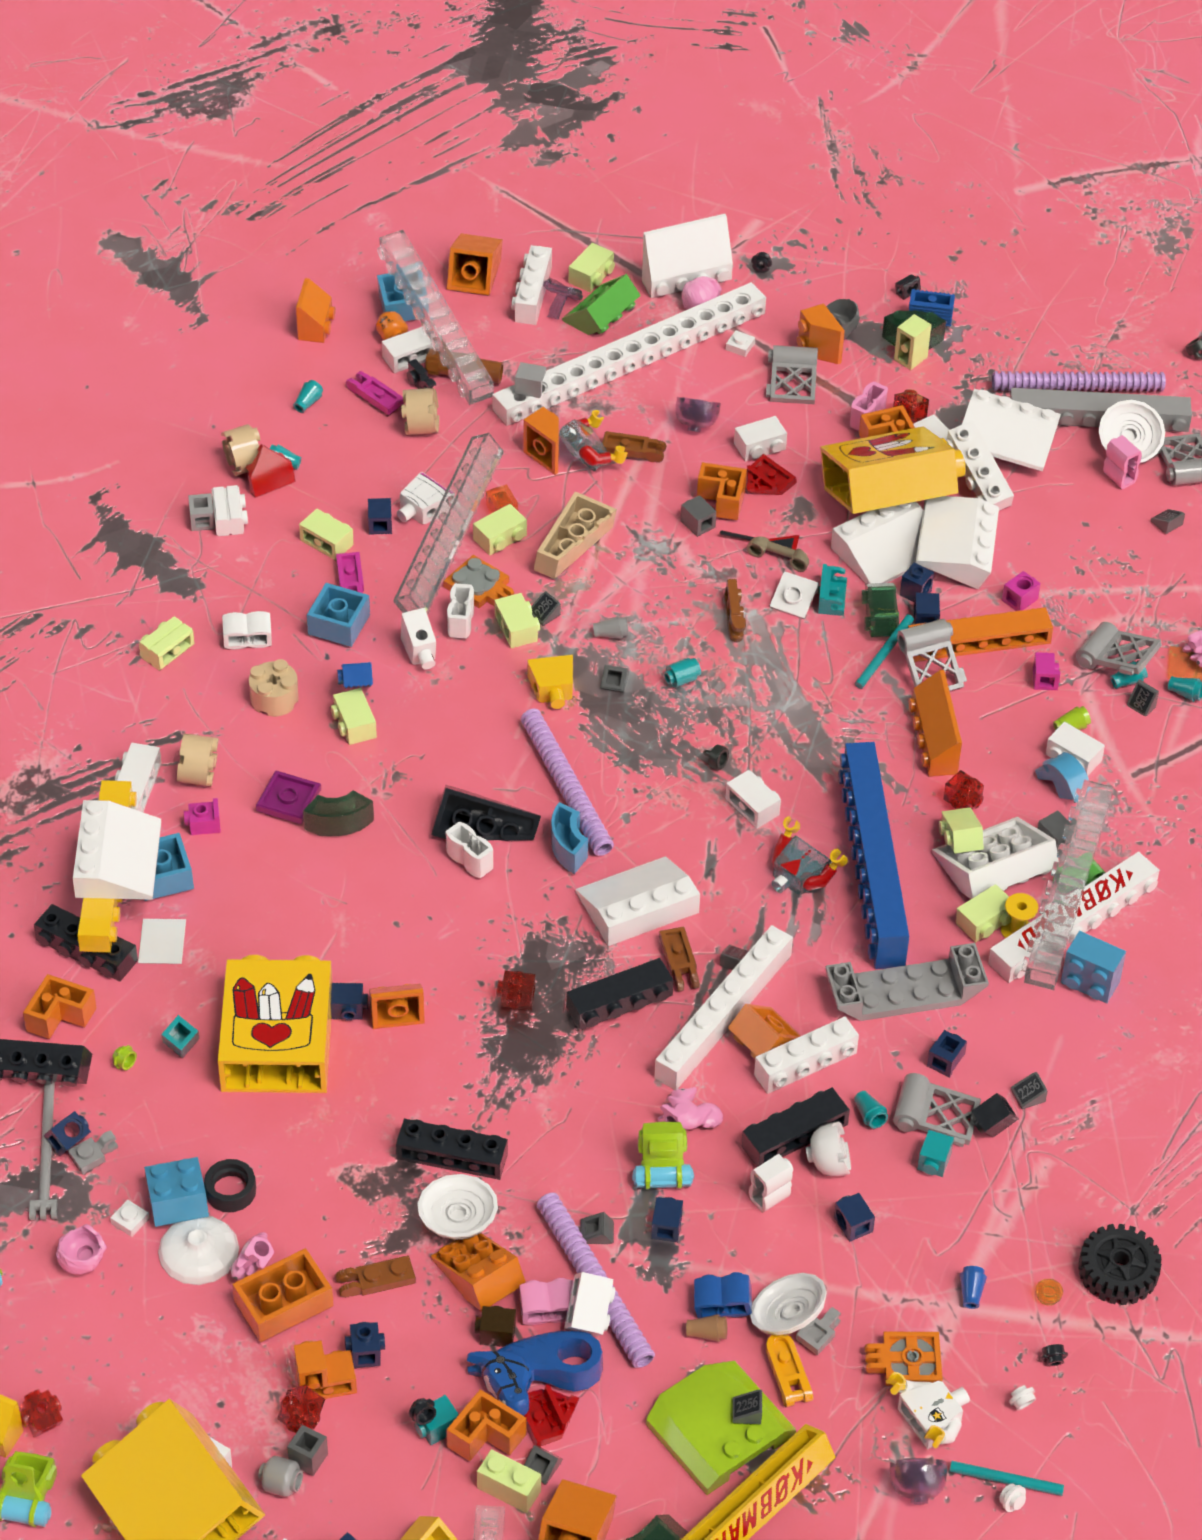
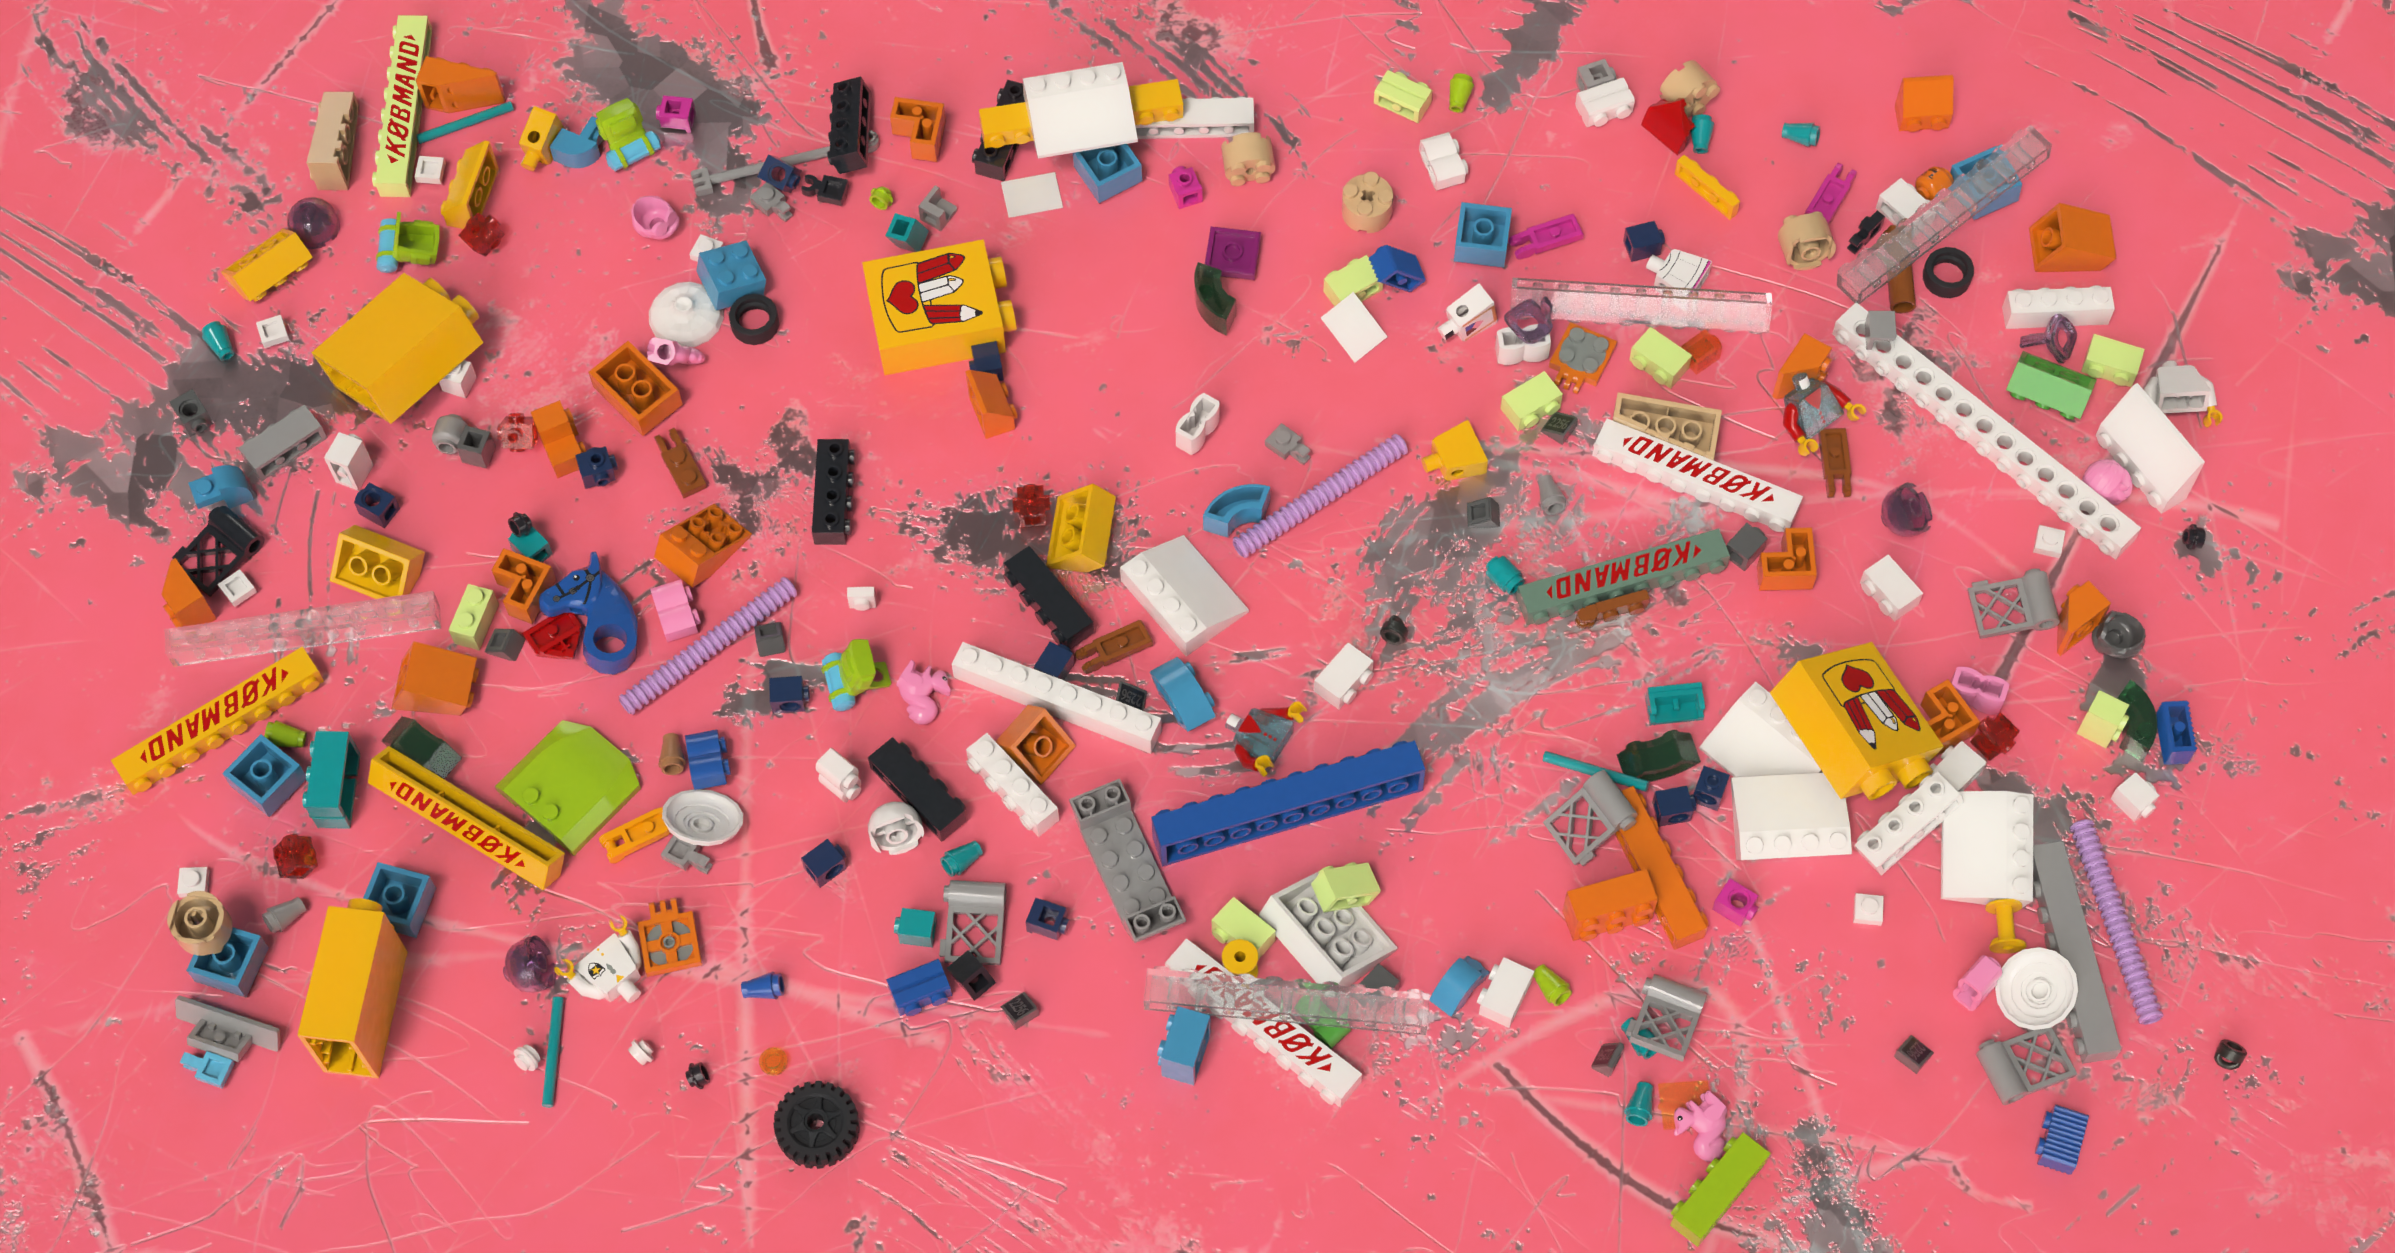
camera: 80 degrees right, 15 degrees up
yellowish green brick [299,509,354,560] -> none
white hat [418,1174,498,1240] -> none
black wedge [431,784,541,841] -> none
dark brown brick [475,1306,516,1347] -> none
white brick [564,1272,615,1336] -> none
black piece [720,530,799,559] -> none
slope [733,1390,762,1424] -> none
red slope [747,454,797,495] -> none
dark tan bar [747,536,809,572] -> none
white piece [770,572,820,619] -> none
black piece [895,274,921,300] -> none
orange slope [909,670,962,777] -> none
clear red brick [943,770,984,809] -> none
dark pink brick [1033,652,1060,691] -> none
none -> black plate [801,175,849,206]
none -> white plate [847,587,876,611]
none -> blue brick [886,959,952,1016]
none -> light grey panel [918,185,957,231]
none -> dark blue brick [1034,642,1074,680]
none -> yellow slope [1046,484,1116,573]
none -> dark azure brick [1150,657,1216,732]
none -> light grey plate [1265,423,1311,465]
none -> white sticker [1321,292,1388,363]
none -> lime cone [1449,73,1474,113]
none -> clear purple piece [1504,296,1553,344]
none -> sand green brick [1516,529,1730,625]
none -> orange brick [1562,869,1658,941]
none -> white brick [1592,418,1803,532]
none -> yellow plate [1675,155,1740,220]
none -> white plate [1853,893,1884,926]
none -> black tyre [1922,247,1974,298]
none -> yellow piece [1985,899,2026,954]
none -> white brick [2111,772,2160,822]
none -> white torso [2144,360,2223,428]

